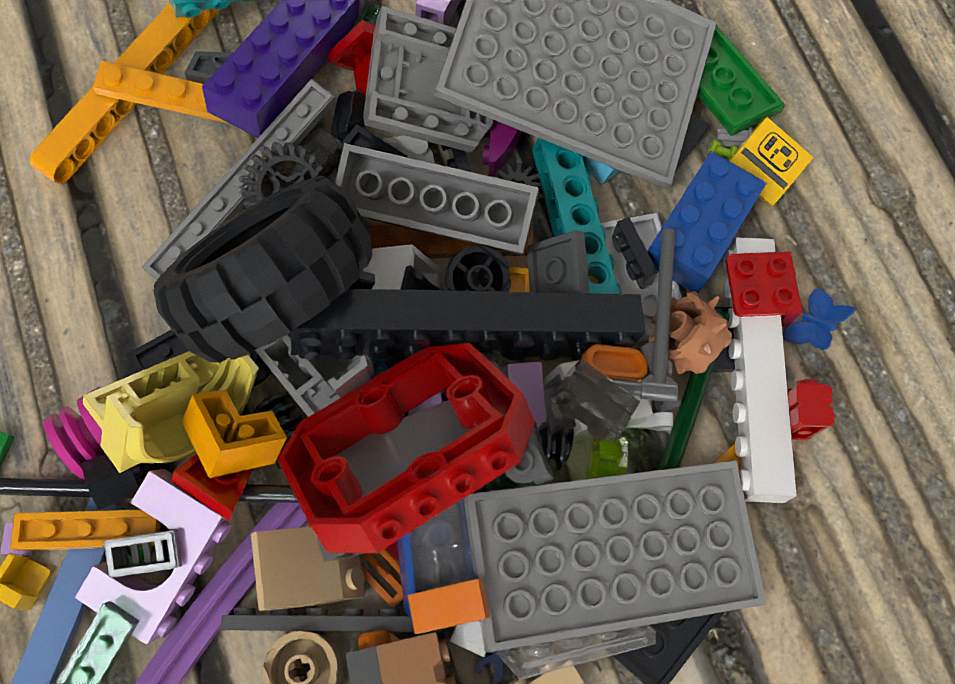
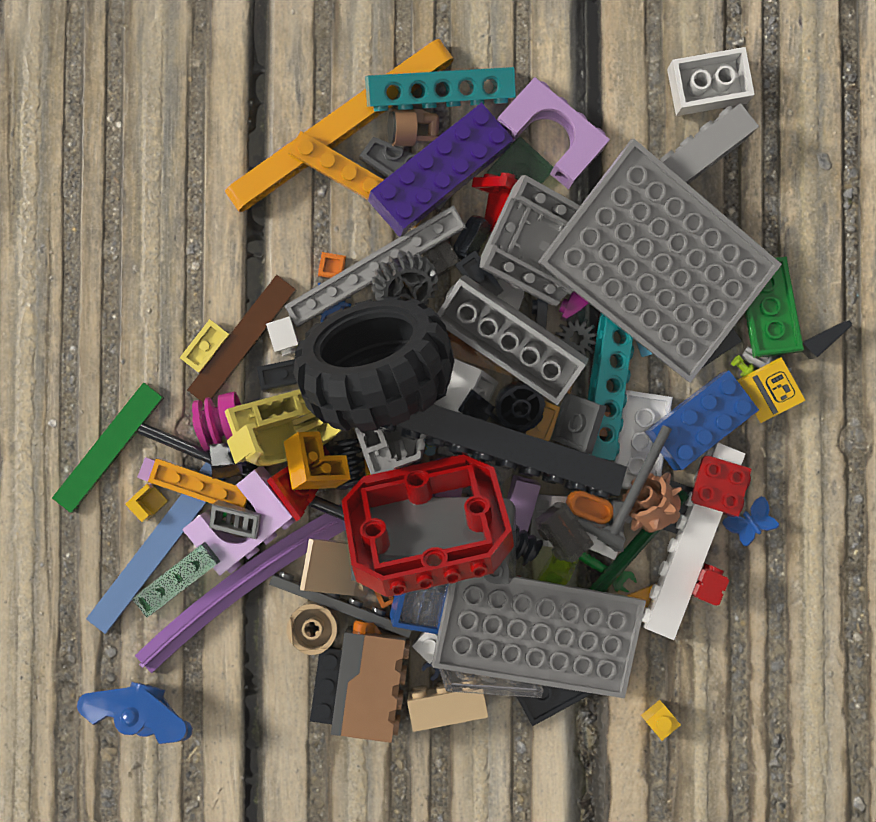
camera: 25 degrees right, 15 degrees up
orange tile [408,578,491,634] -> none
black plate [612,217,658,289] -> none
none -> light yellow plate [180,319,230,373]
none -> reddish brown tile [187,274,297,403]
none -> white brick [266,316,299,356]
none -> orange tile [318,252,346,279]
none -> medium nougat piece [387,108,439,146]
none -> green piece [575,549,637,592]
none -> yellow brick [641,700,681,741]
none -> black slope [803,320,852,359]

